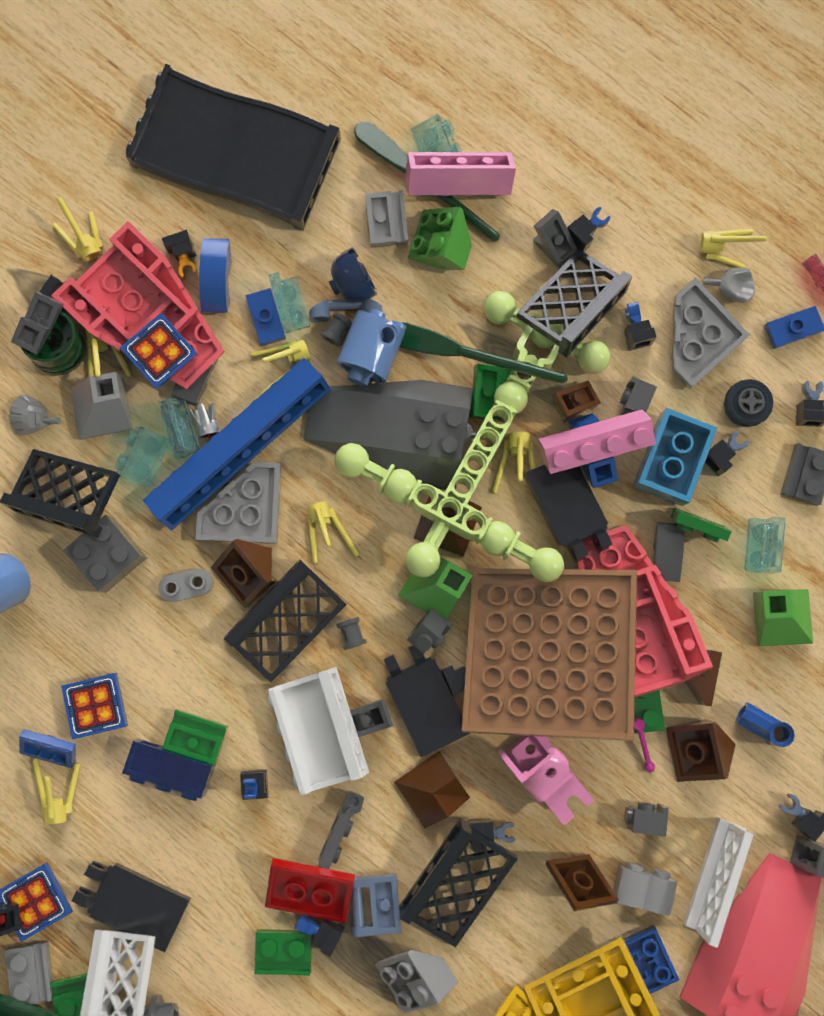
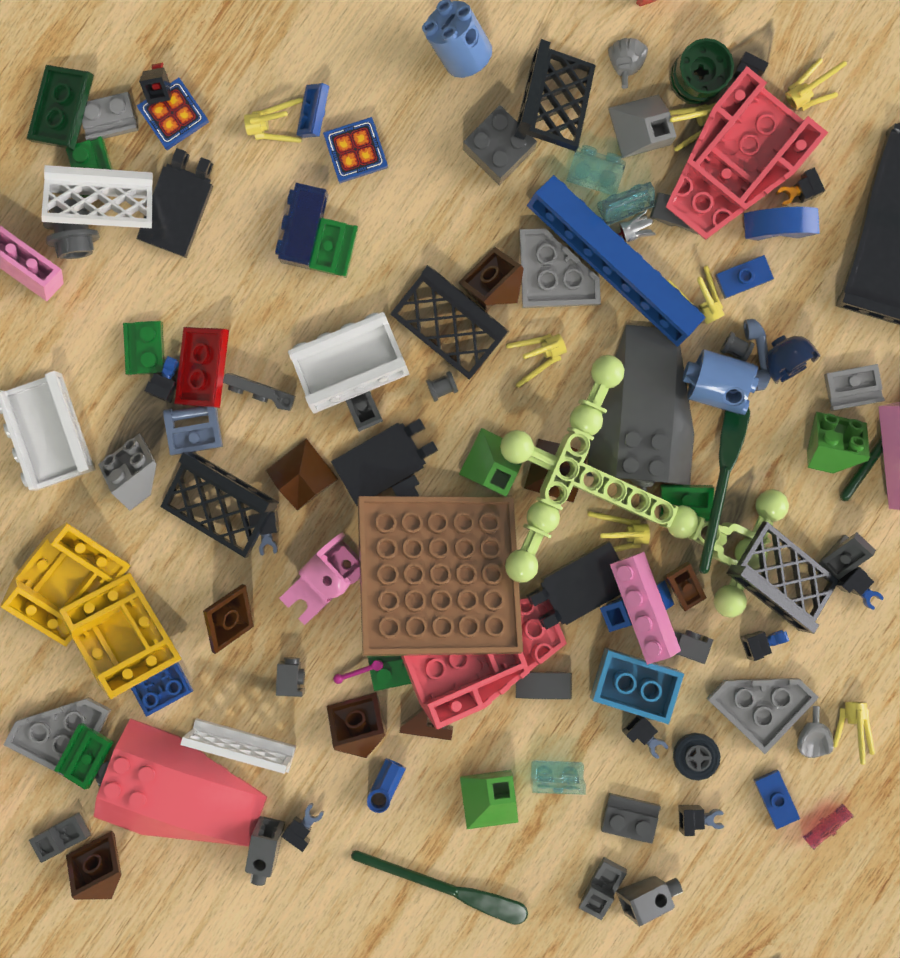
camera: 85 degrees right, 5 degrees up
dark grey slope [11,292,64,354] -> none
tile [120,313,198,390] -> none
light grey plate [159,569,214,602] -> none
black piece [240,769,269,800] -> none
clear light blue bracket [268,272,310,333] -> none
dark grey brick [407,608,453,654] -> none
light grey brick [613,862,677,916] -> none
green plate [671,507,732,543] -> none

